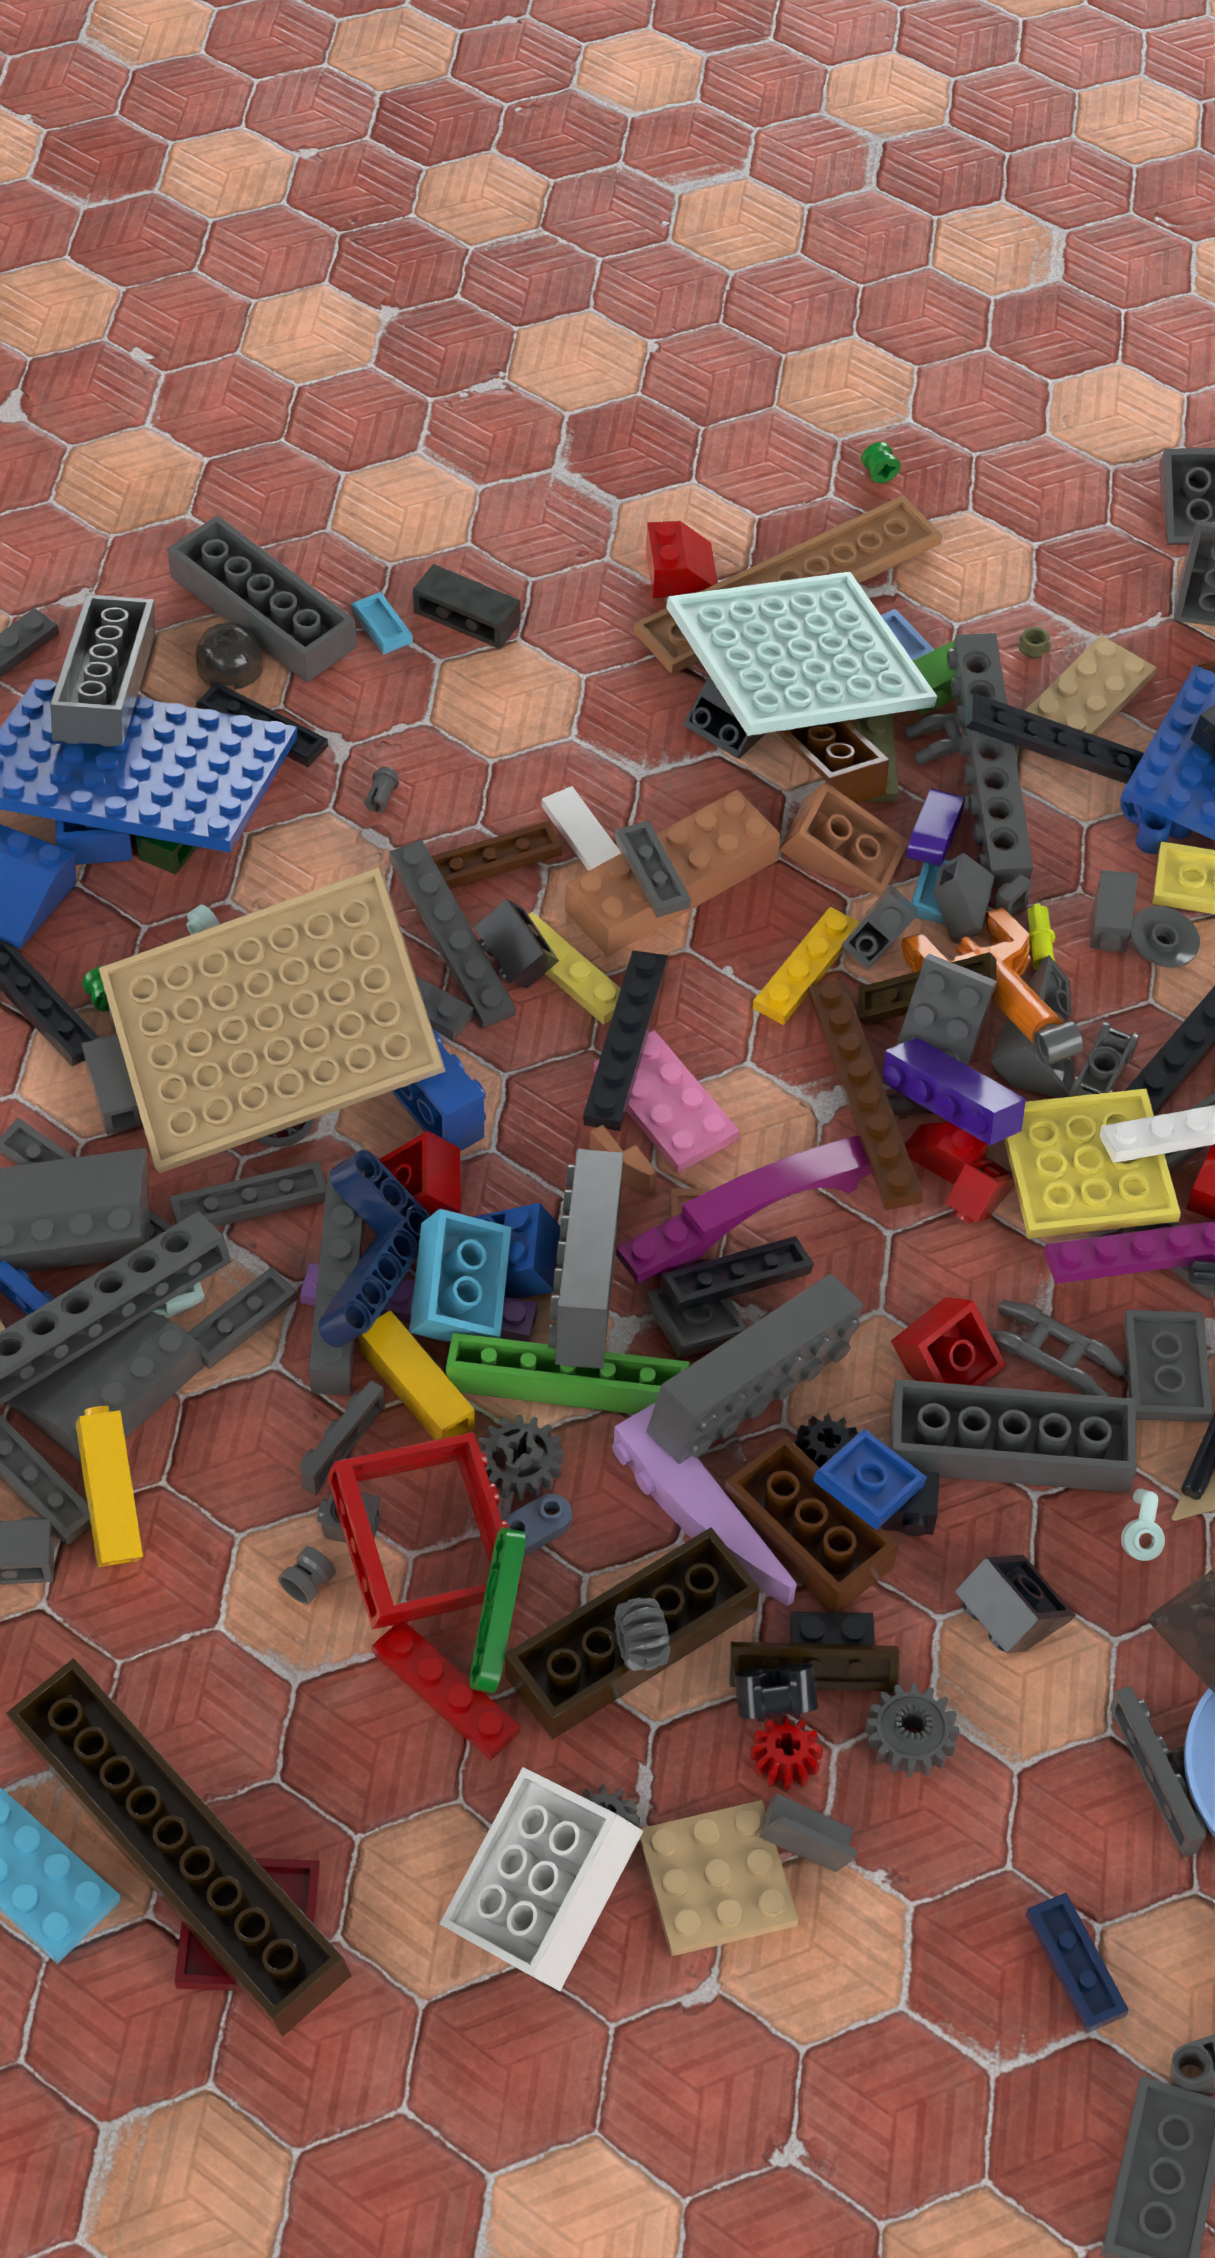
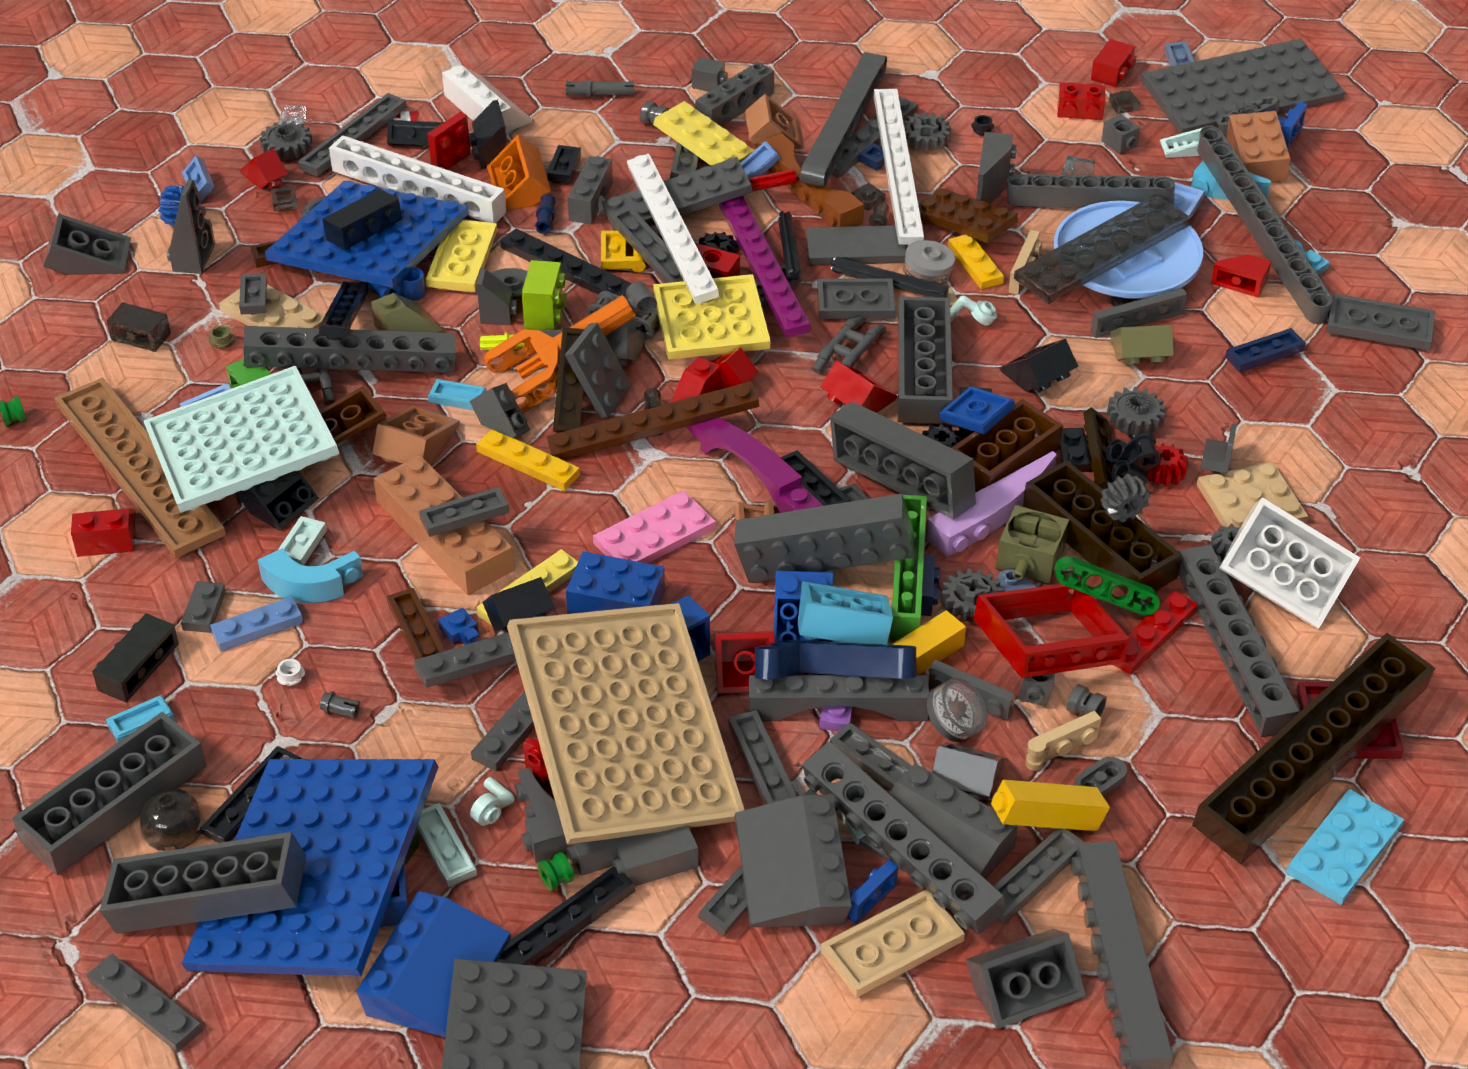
camera: 90 degrees left, 10 degrees down
white tile [542,786,621,871] -> none
black plate [583,950,668,1131] -> none
nougat slope [589,1125,657,1196] -> none
dark purple brick [882,1038,1026,1145] -> none
dark purple beam [906,788,965,867] -> none
dark grey slope [933,853,995,943] -> none
dark grey plate [995,874,1032,917] -> none
none -> clear smoke brick [106,302,171,352]
none -> dark grey plate [181,581,226,633]
none -> medium blue plate [210,597,303,652]
none -> dark grey plate [239,273,267,315]
none -> medium azure arch [258,548,363,603]
none -> white plate [276,659,305,686]
none -> light aqua plate [278,516,327,565]
none -> olive slope [371,293,443,333]
none -> light aqua tile [417,803,477,887]
none -> blue plate [438,608,479,645]
none -> lime brick [522,260,567,330]
none -> blue brick [566,551,665,614]
none -> dark blue plate [921,555,940,616]
none -> clear piece [927,678,987,742]
none -> slope [932,742,1005,800]
none -> olive piece [996,505,1069,584]
none -> tan plate [1025,711,1101,771]
none -> dark grey plate [1074,757,1127,797]
none -> olive slope [1110,325,1174,364]
none -> dark grey brick [1178,544,1301,737]

